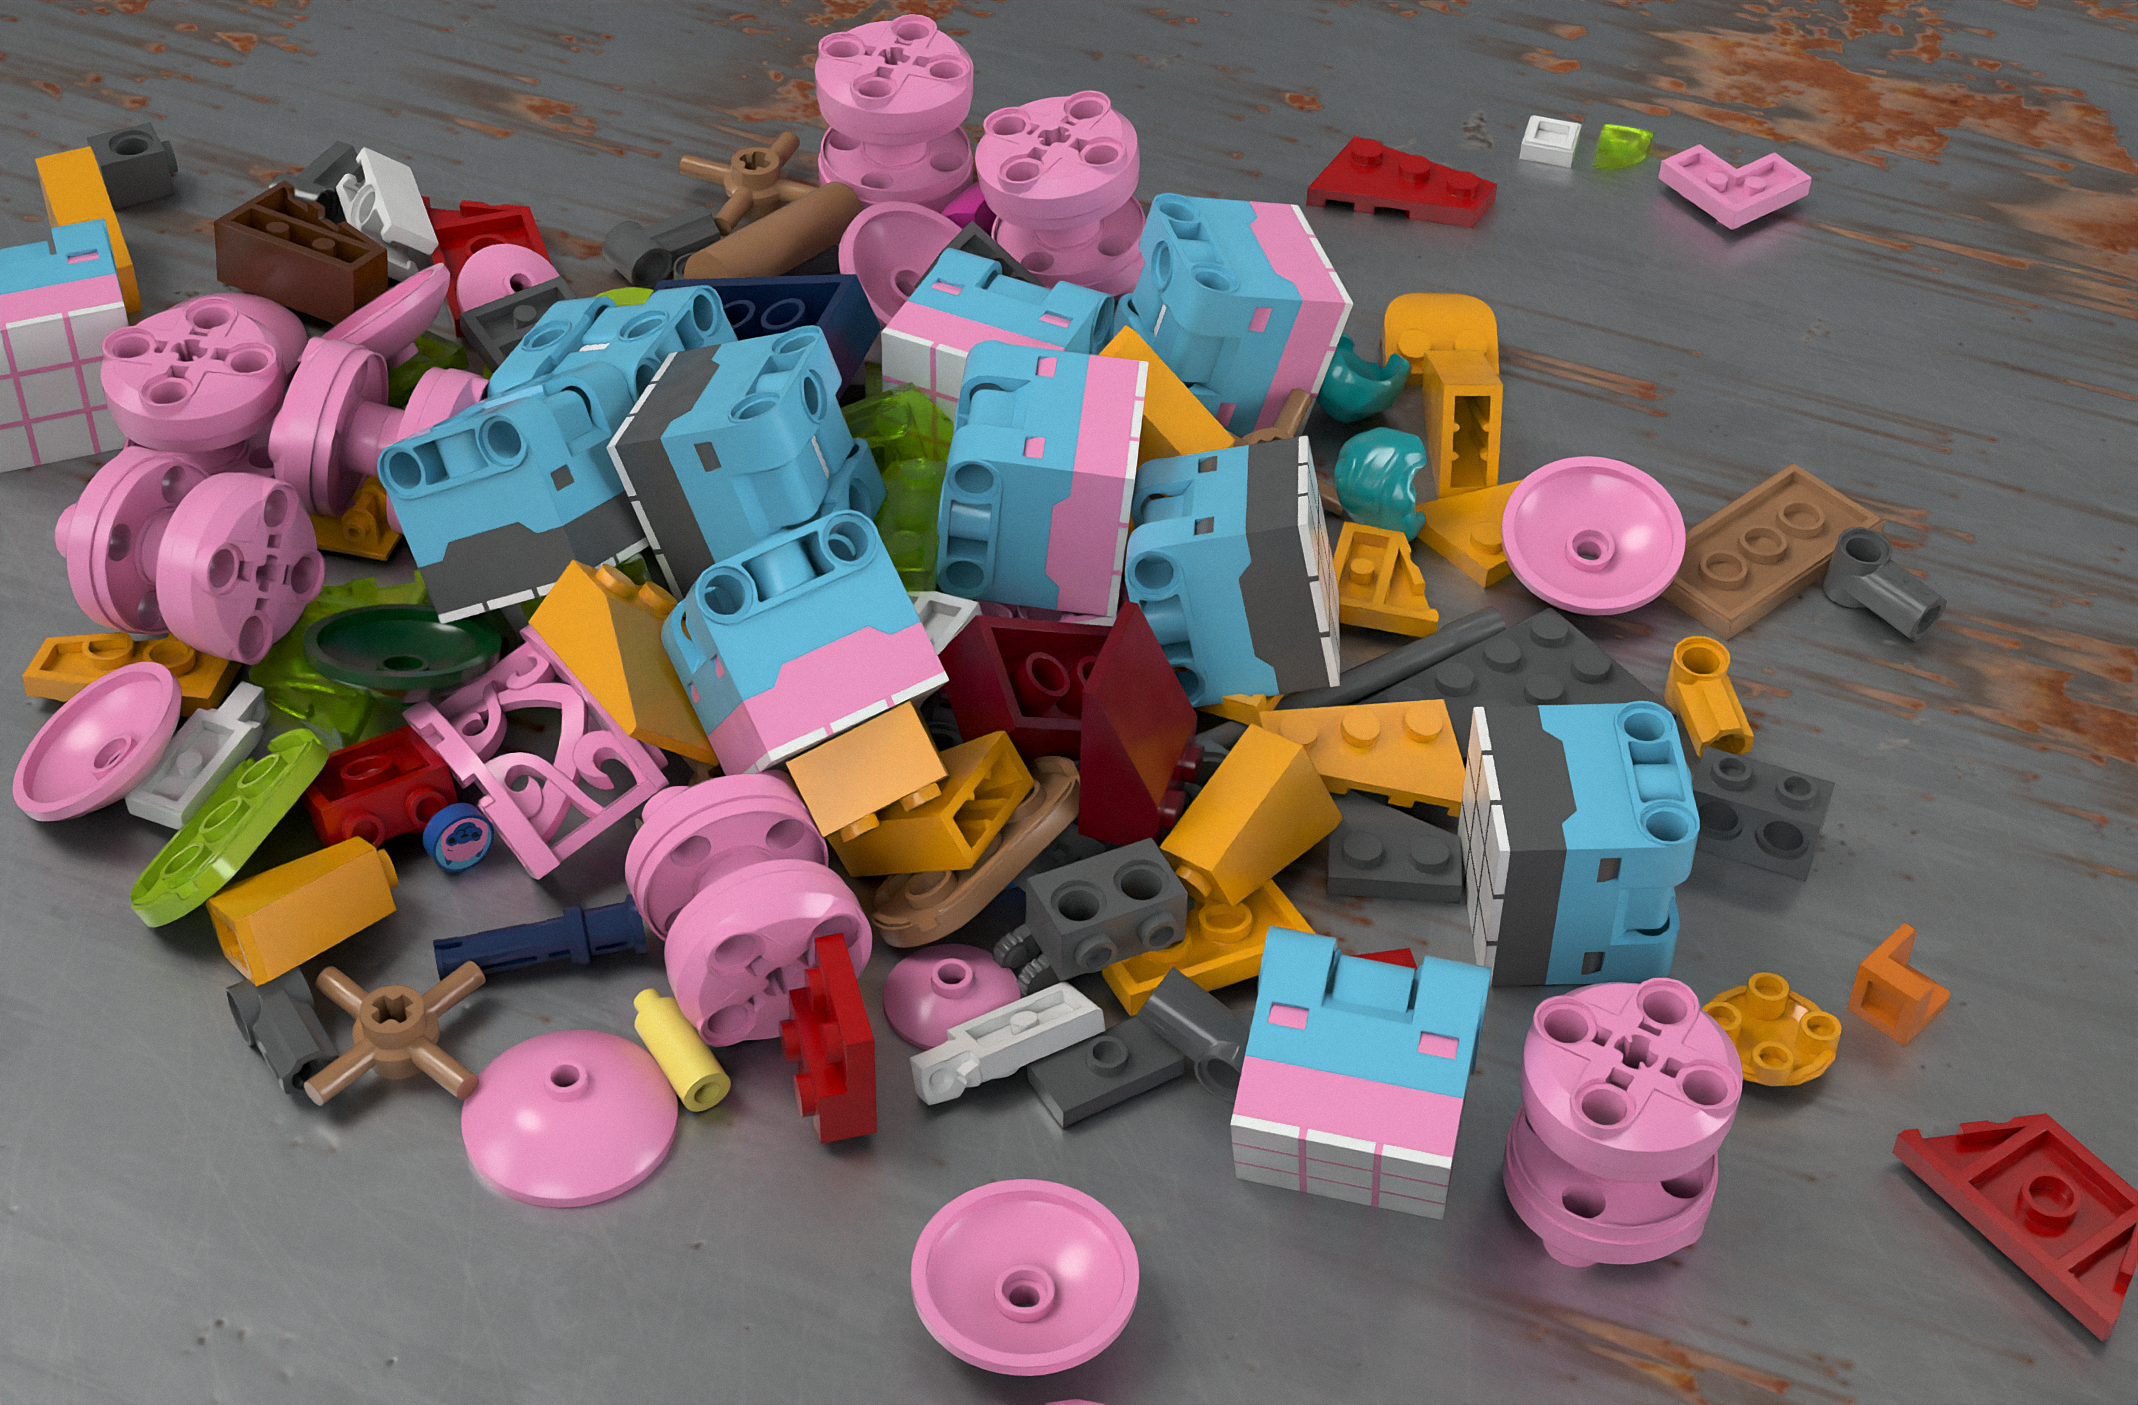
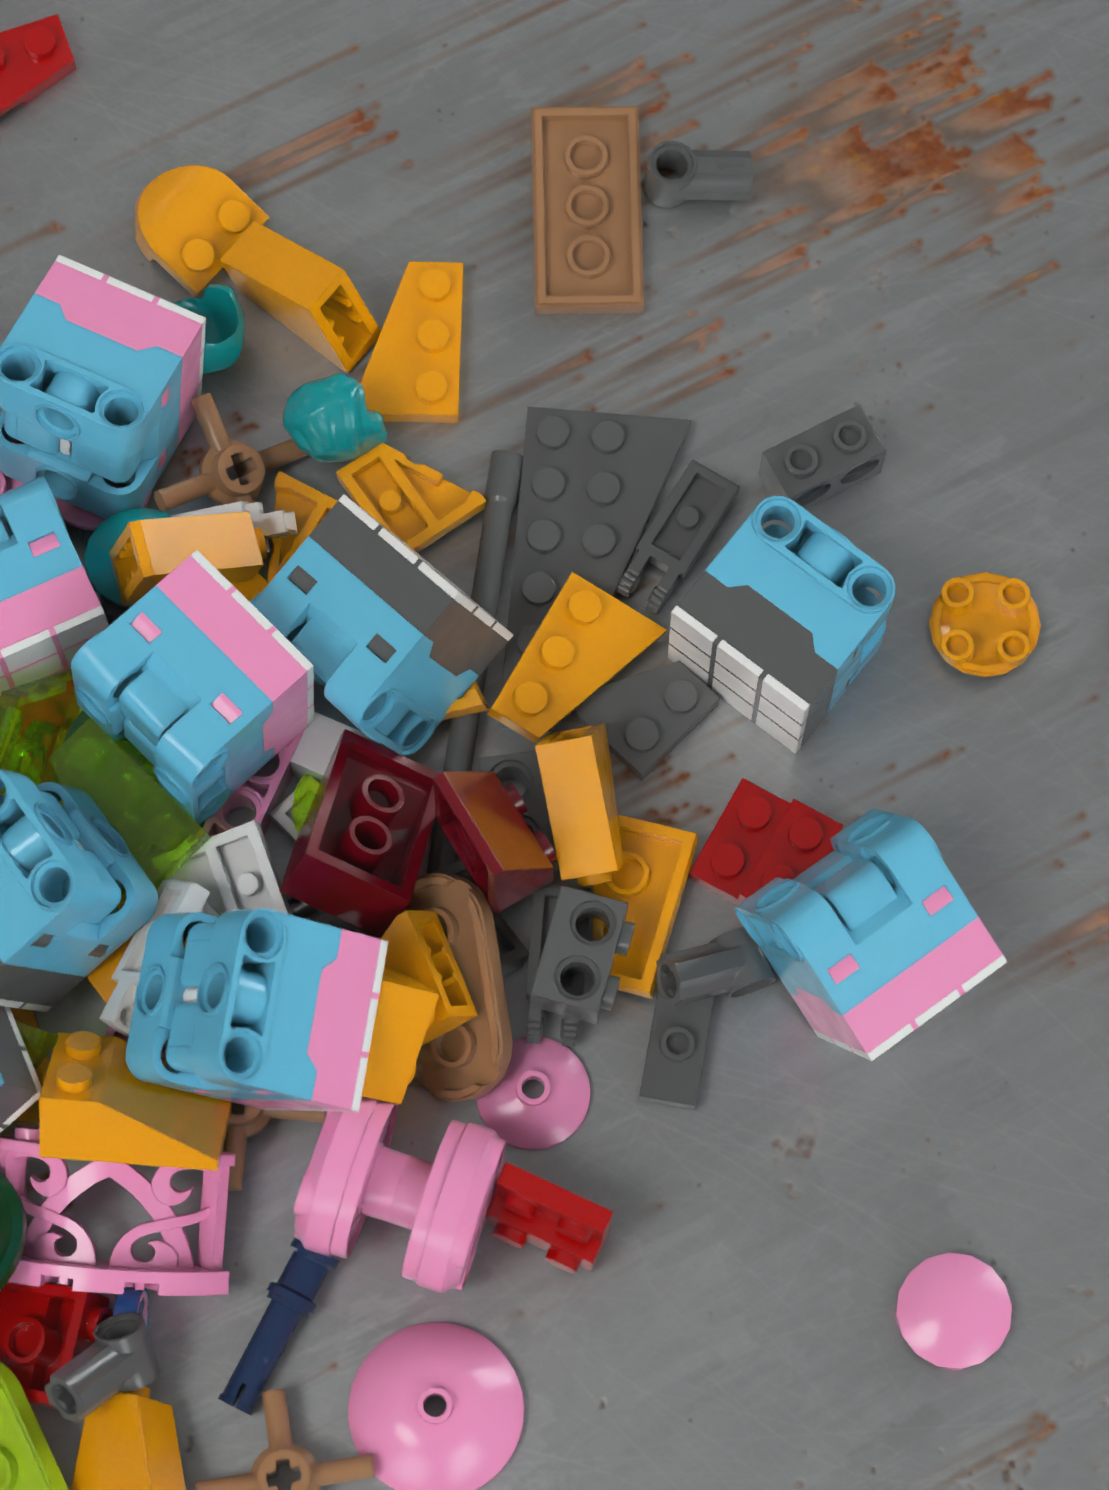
camera: 50 degrees left, 30 degrees up
light yellow cylinder [634,988,731,1112] -> none
white hinge [909,981,1106,1105] -> none
bright pink dish [911,1179,1139,1376] -> none
bright pink dish [1501,456,1686,615] -> none
bright pink piece [1502,977,1743,1267] -> none
light orange piece [1664,636,1754,758] -> none
orange panel [1847,923,1951,1046] -> none
none -> dark grey piece [44,1313,160,1423]

